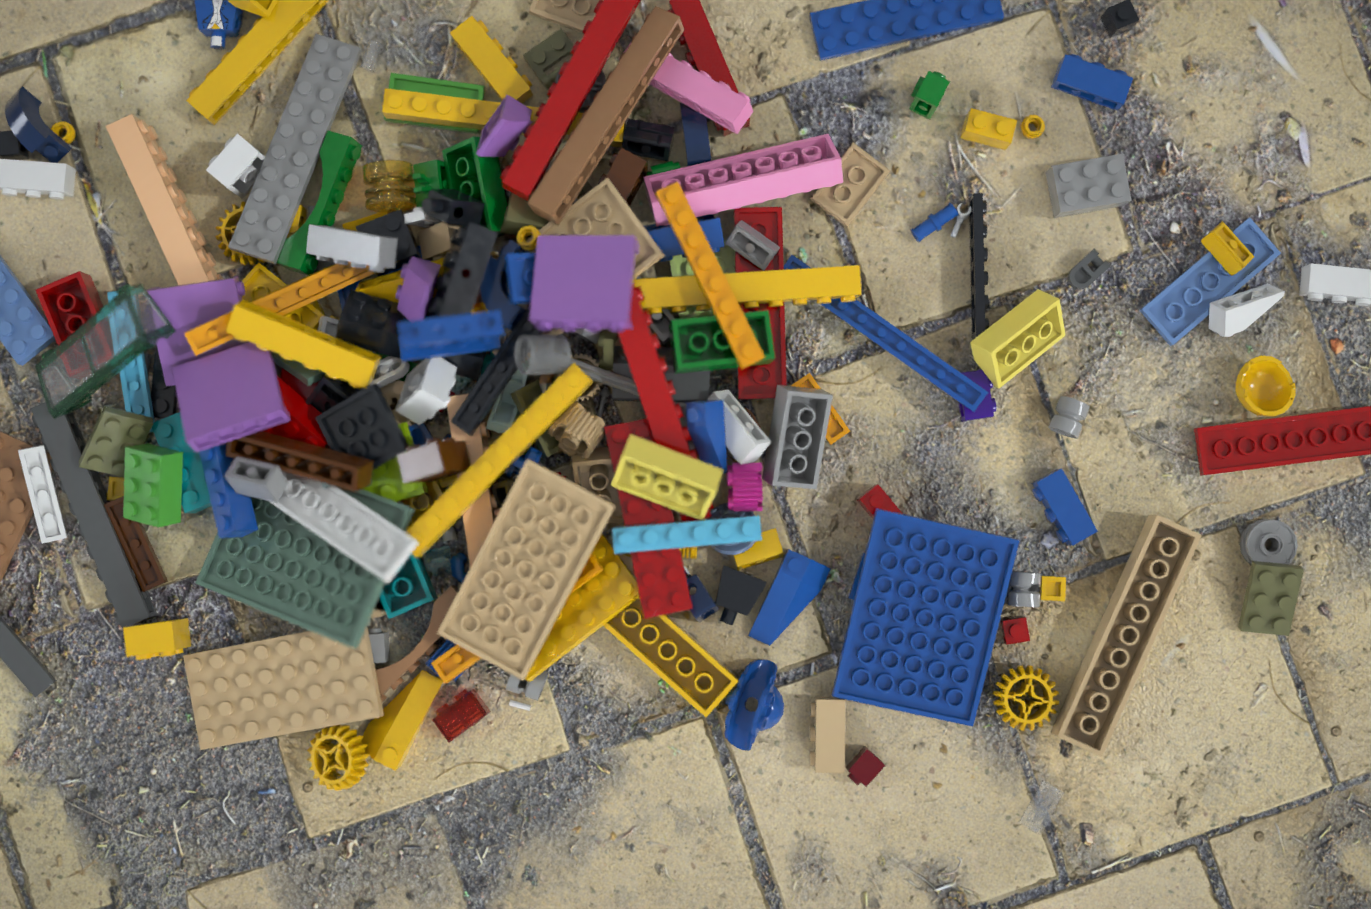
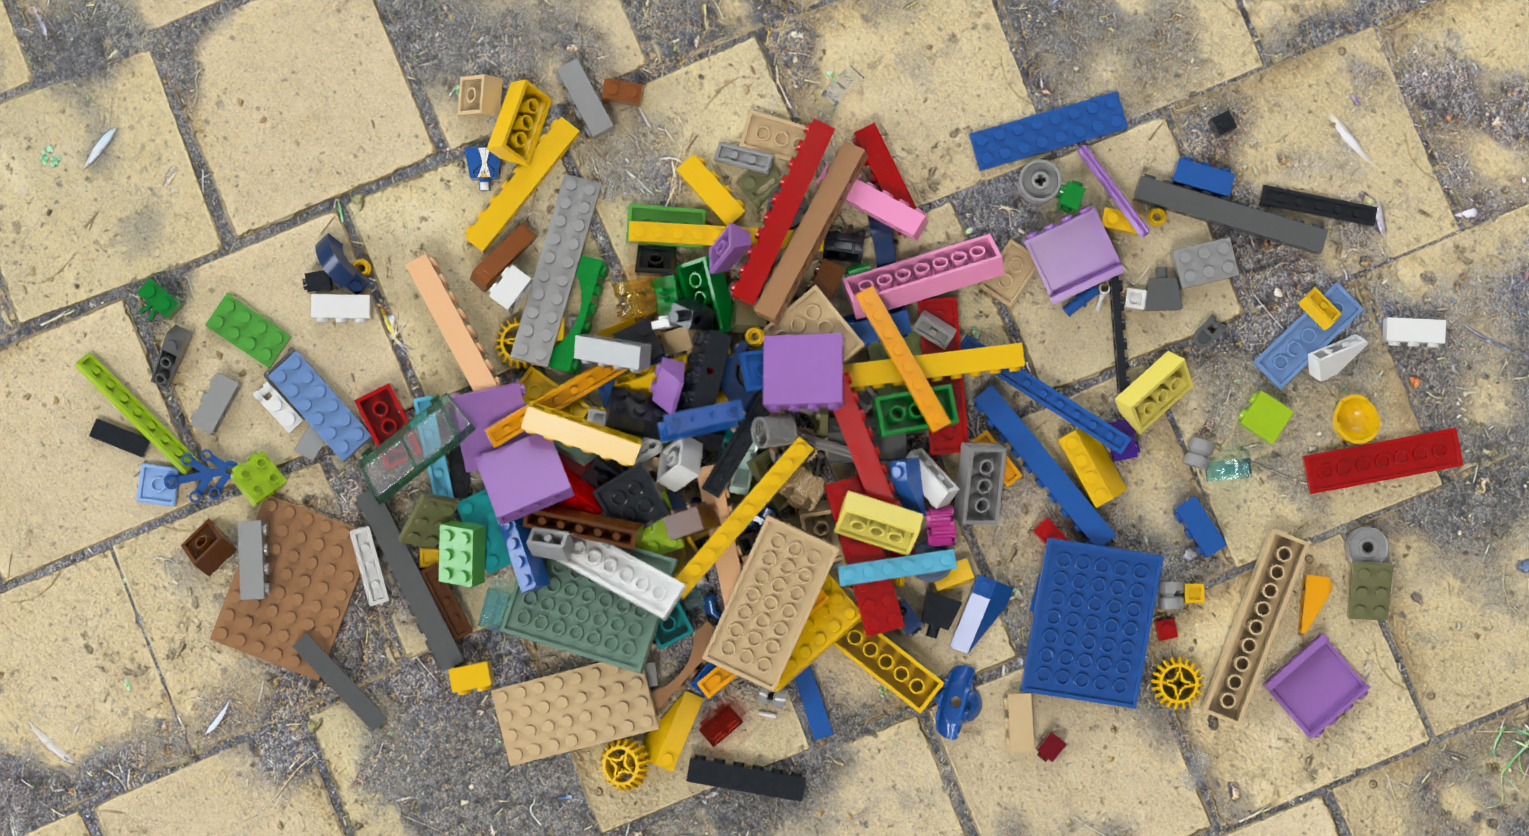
camera: 10 degrees left, 0 degrees up
none -> dark orange beam [470,222,538,293]
none -> clear light blue brick [477,587,512,632]
none -> black slope [635,245,676,277]
none -> black brick [686,754,806,802]
none -> light grey tile [714,142,775,175]
none -> blue tile [794,665,833,740]
none -> blue brick [972,384,1116,546]
none -> light grey wheel [1016,159,1062,205]
none -> panel [1023,205,1125,305]
none -> yellow slope [1056,428,1128,508]
none -> medium lavender axle [1078,145,1150,238]
none -> white plate [1124,288,1147,310]
none -> dark grey brick [1132,174,1328,255]
none -> dark grey torso [1143,267,1183,311]
none -> clear light blue slope [1206,458,1252,482]
none -> lime brick [1237,390,1294,445]
none -> black tile [1259,185,1378,227]
none -> medium lavender panel [1262,633,1371,739]
none -> light orange slope [1297,574,1333,634]

